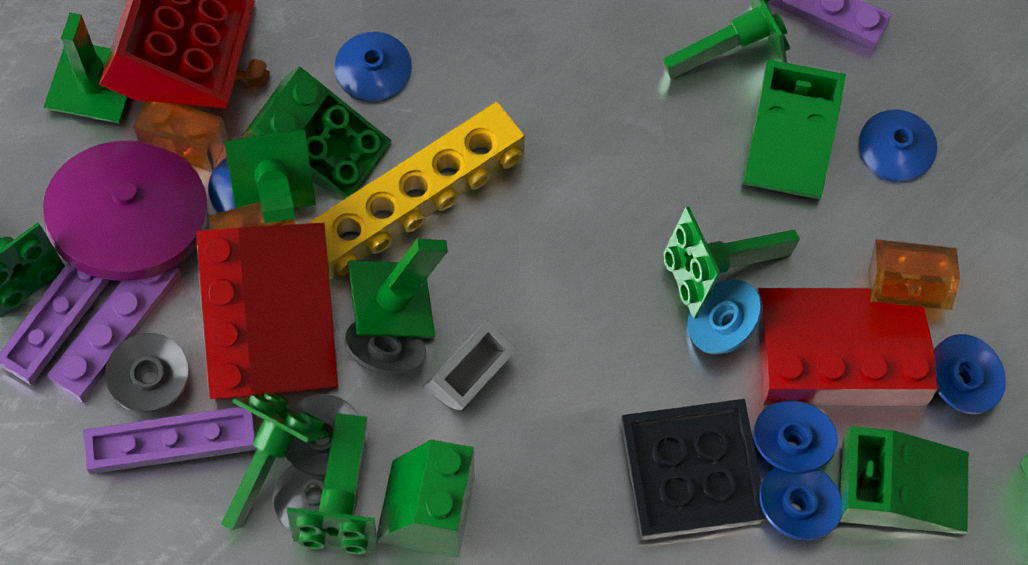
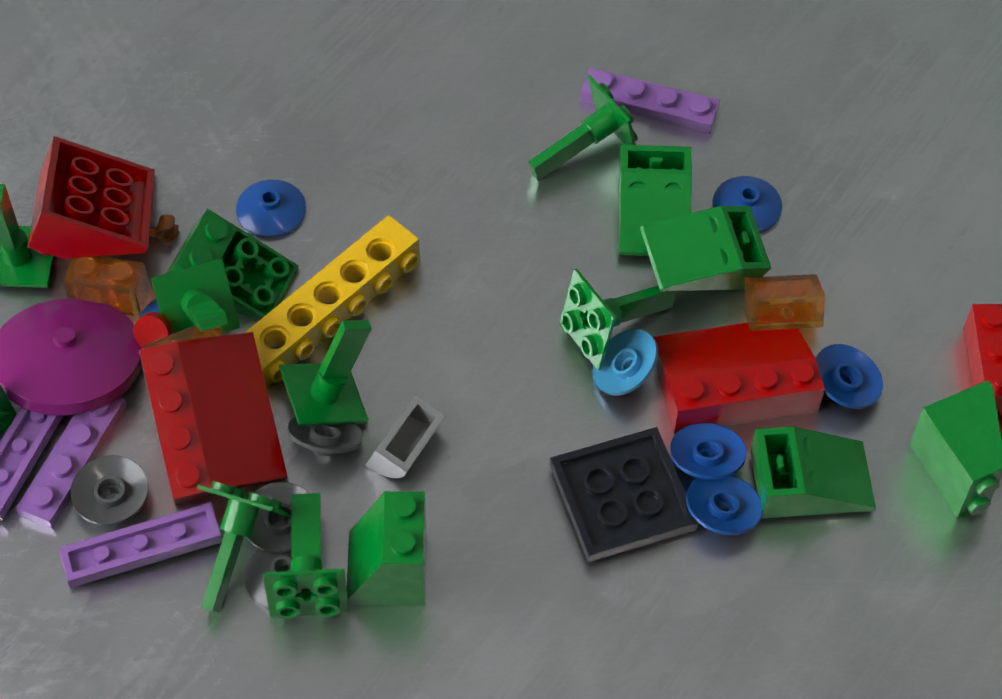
camera: 10 degrees left, 10 degrees down
none -> red tile [133,312,173,348]
none -> green slope [640,206,772,291]

